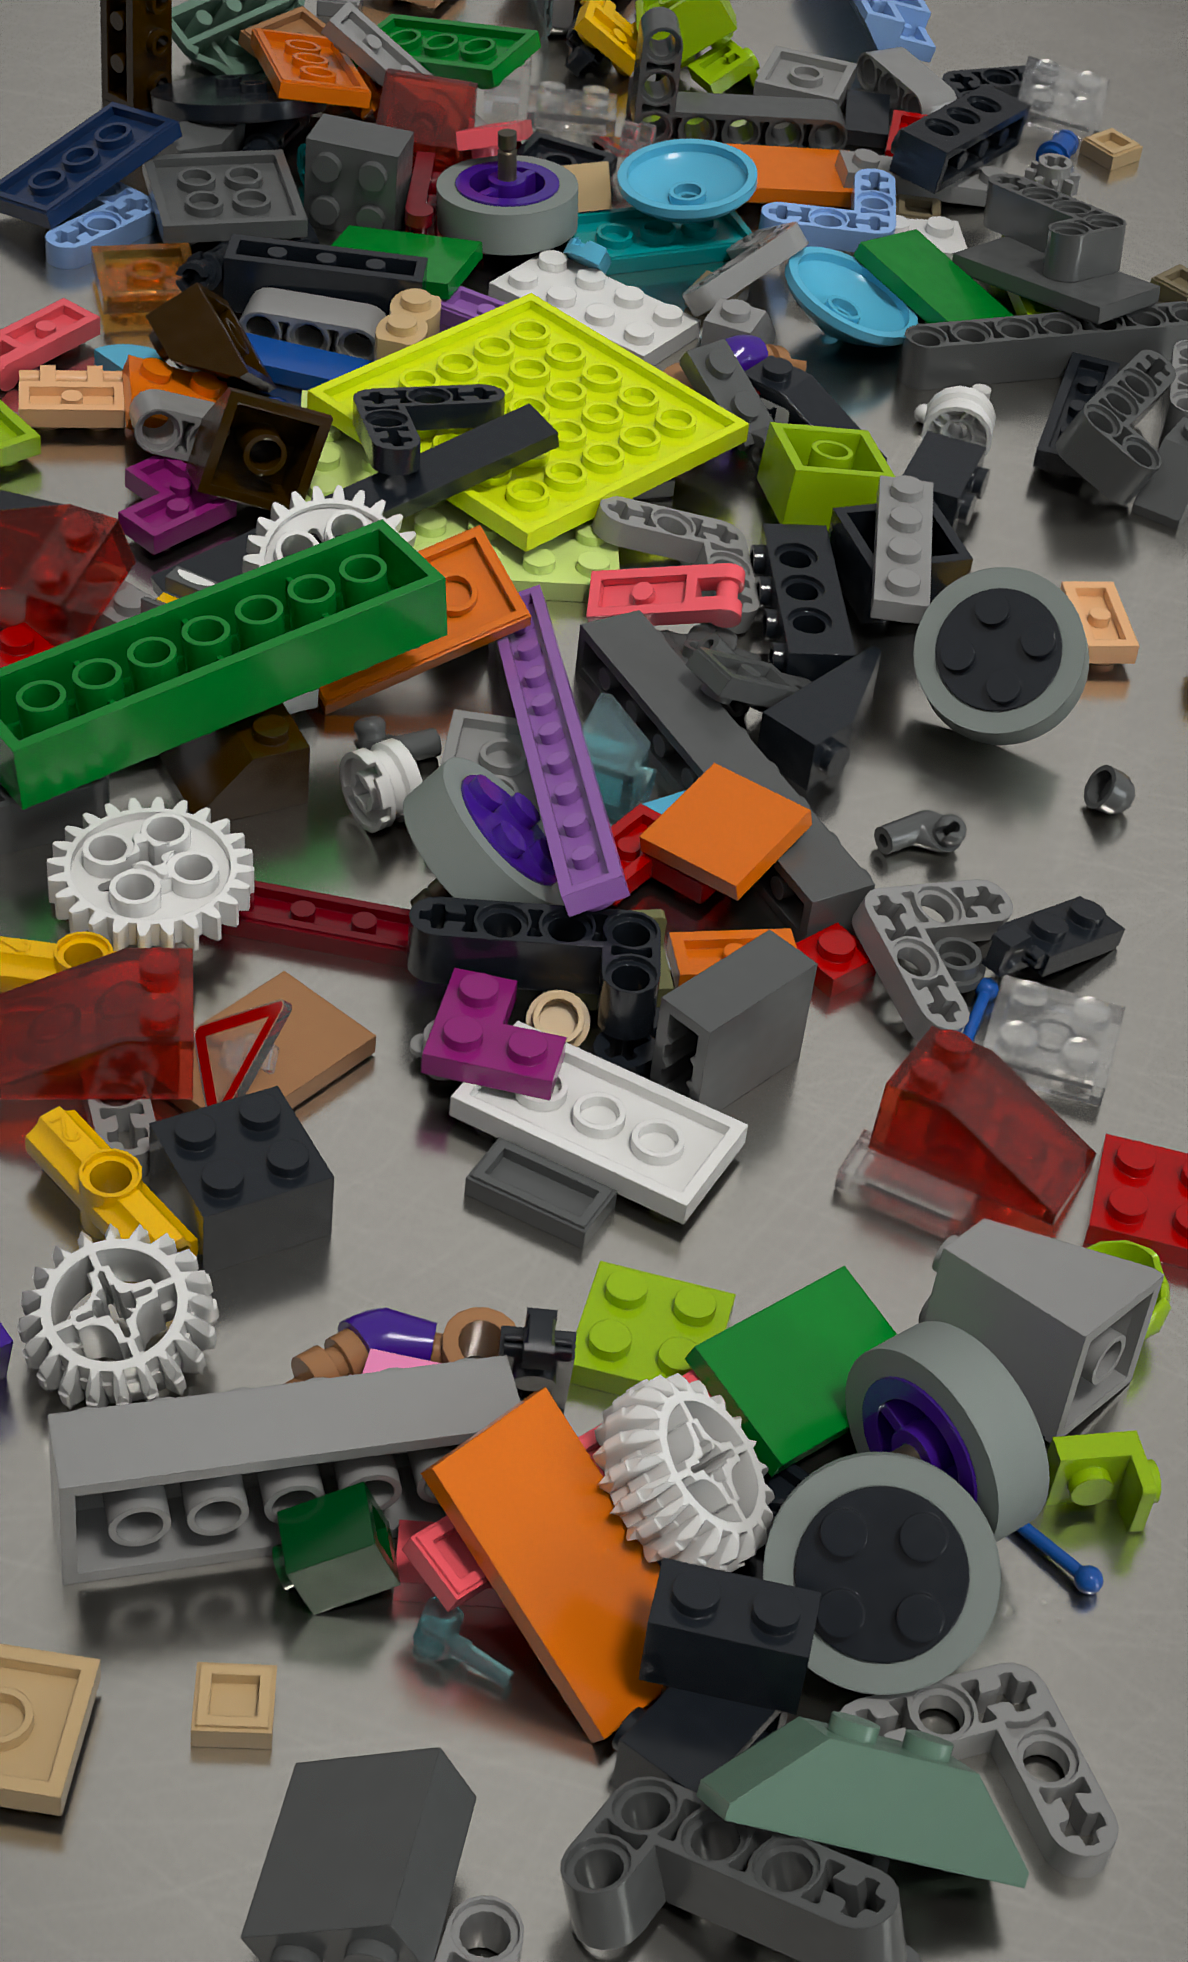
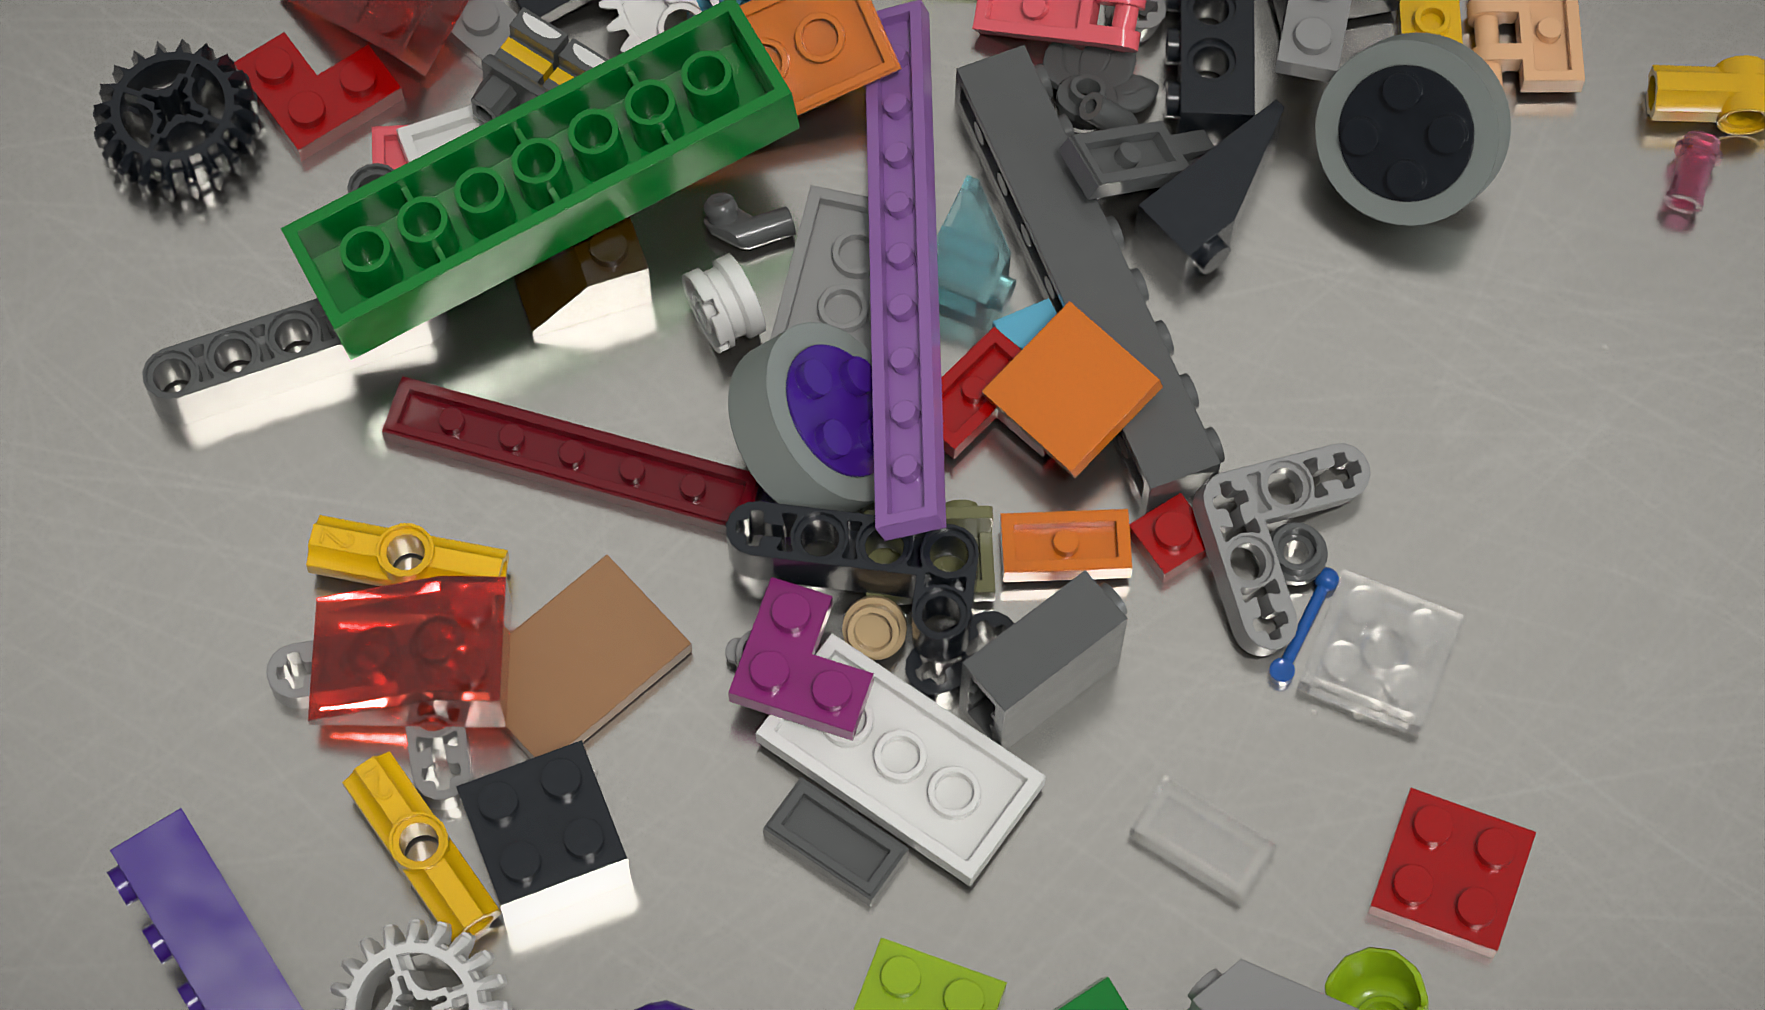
camera: 10 degrees right, 25 degrees up
white gear [47,797,254,957] -> none
clear piece [193,999,292,1107] -> none
clear red slope [868,1026,1097,1226] -> none
dark grey arm [874,810,967,855] -> none
black hinge [981,896,1125,977] -> none
dark grey hinge [1084,765,1136,816] -> none

